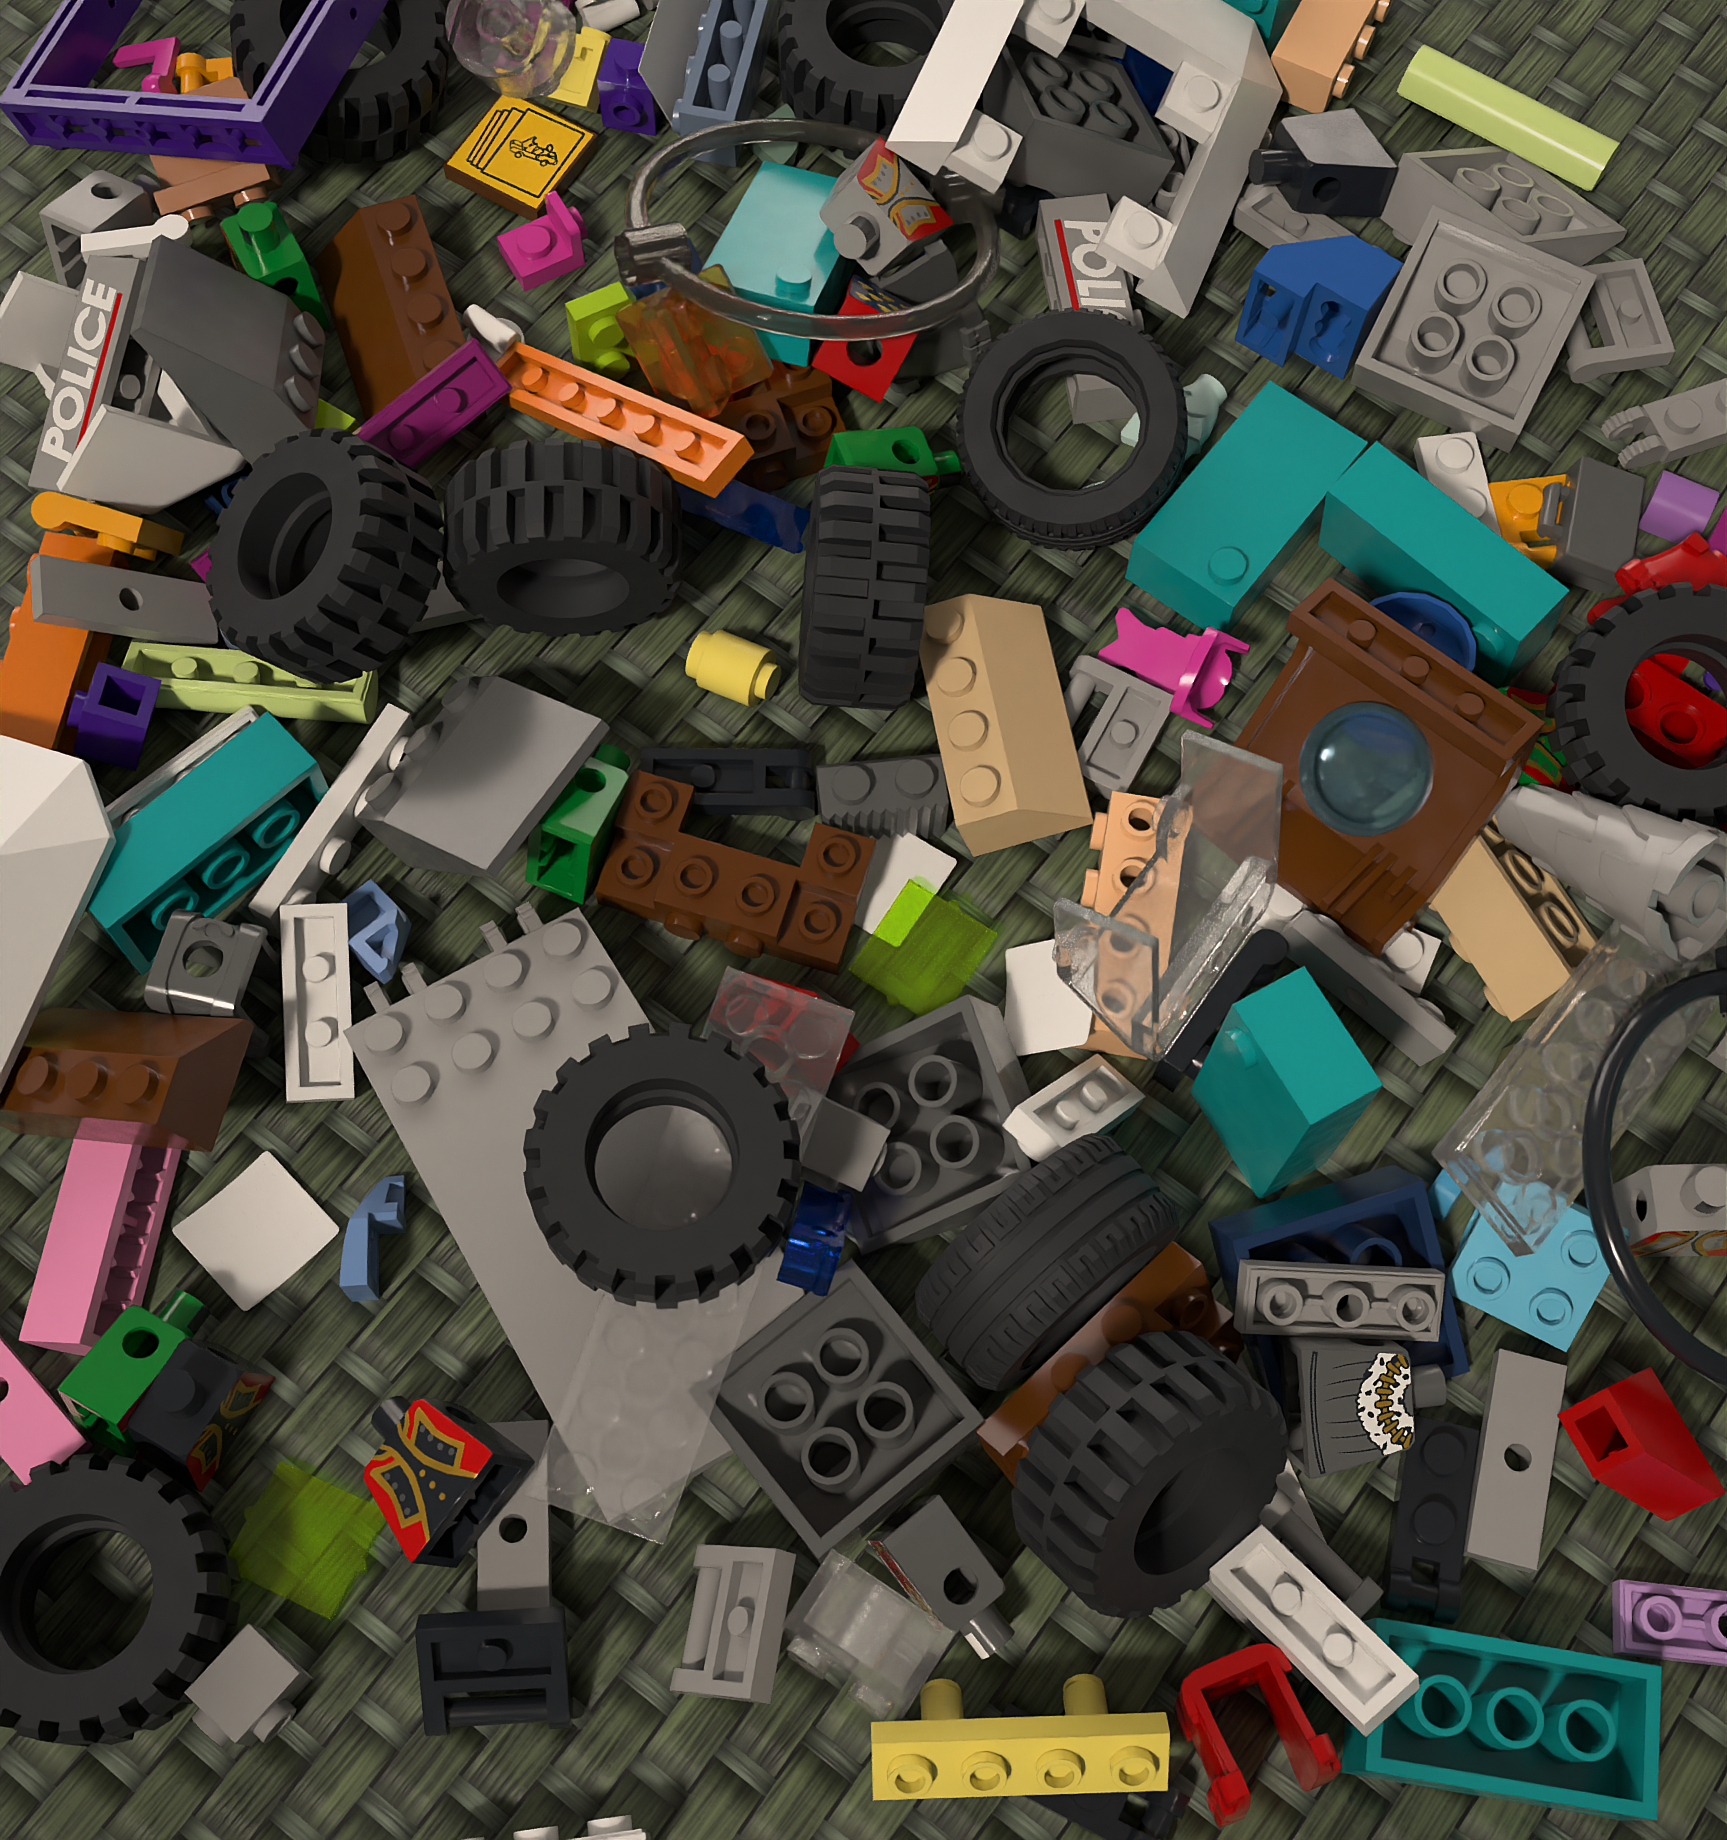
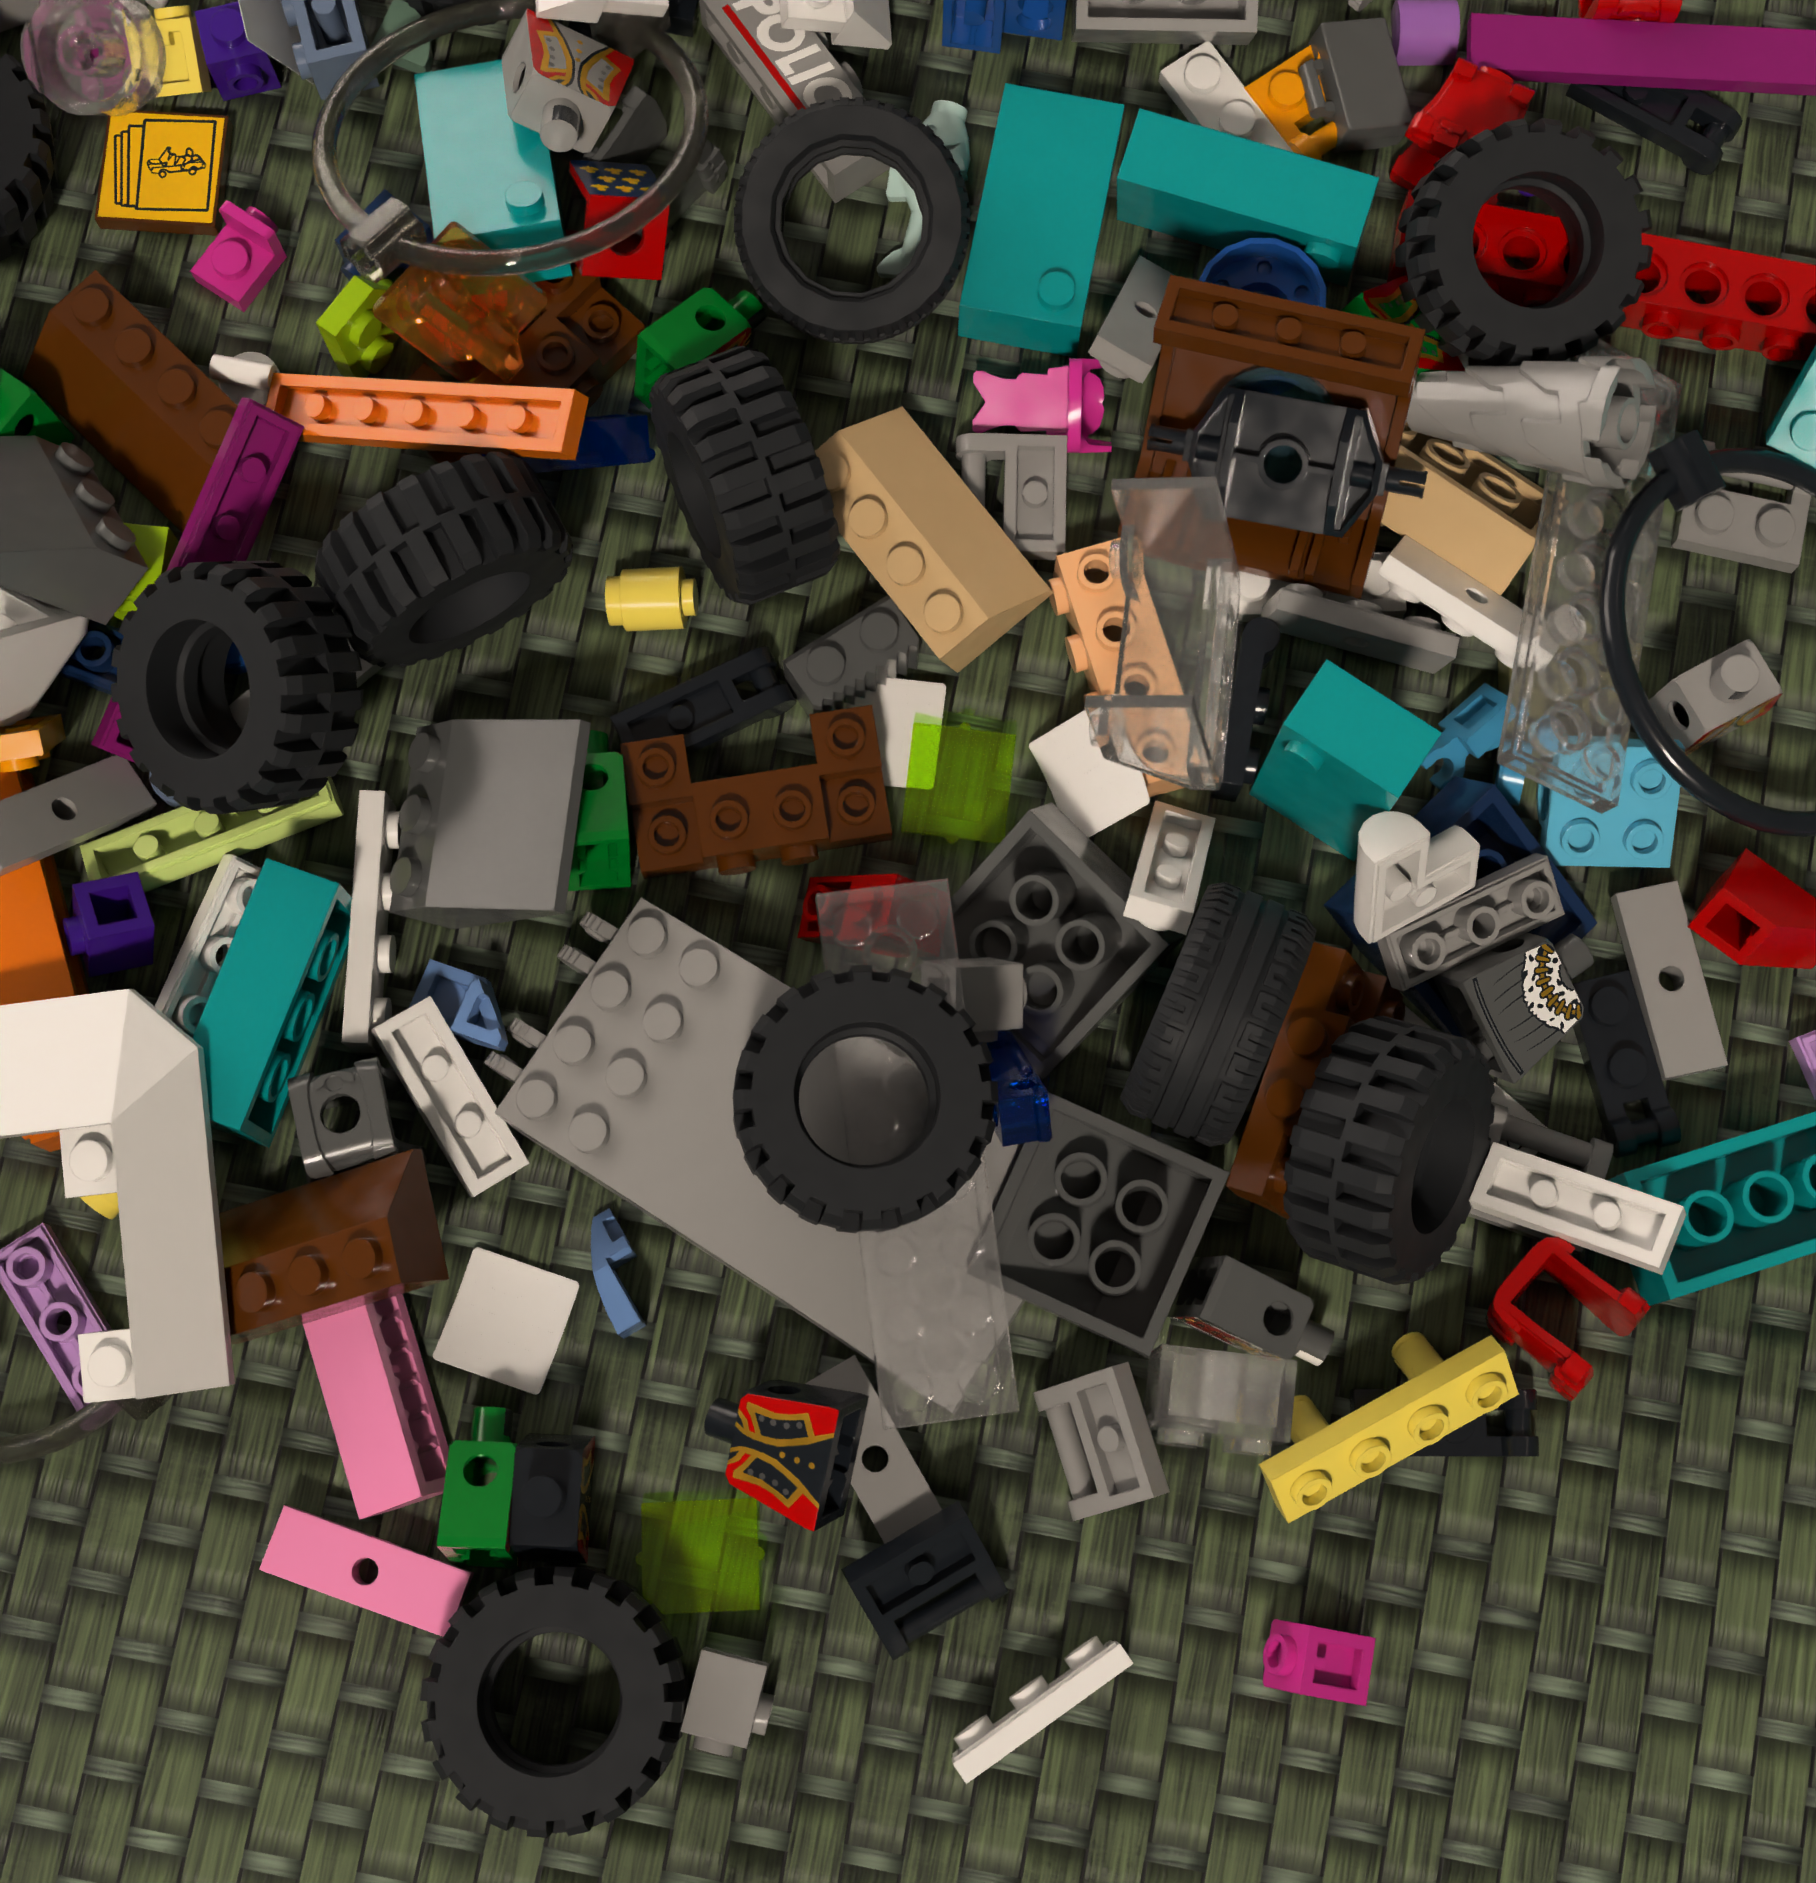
camera: 25 degrees left, 10 degrees up
none -> light grey tile [1088,255,1174,384]
none -> black plate [1147,384,1428,538]
none -> white brick [1354,811,1480,944]
none -> white tile [1378,535,1564,675]
none -> dark azure plate [1420,683,1526,790]

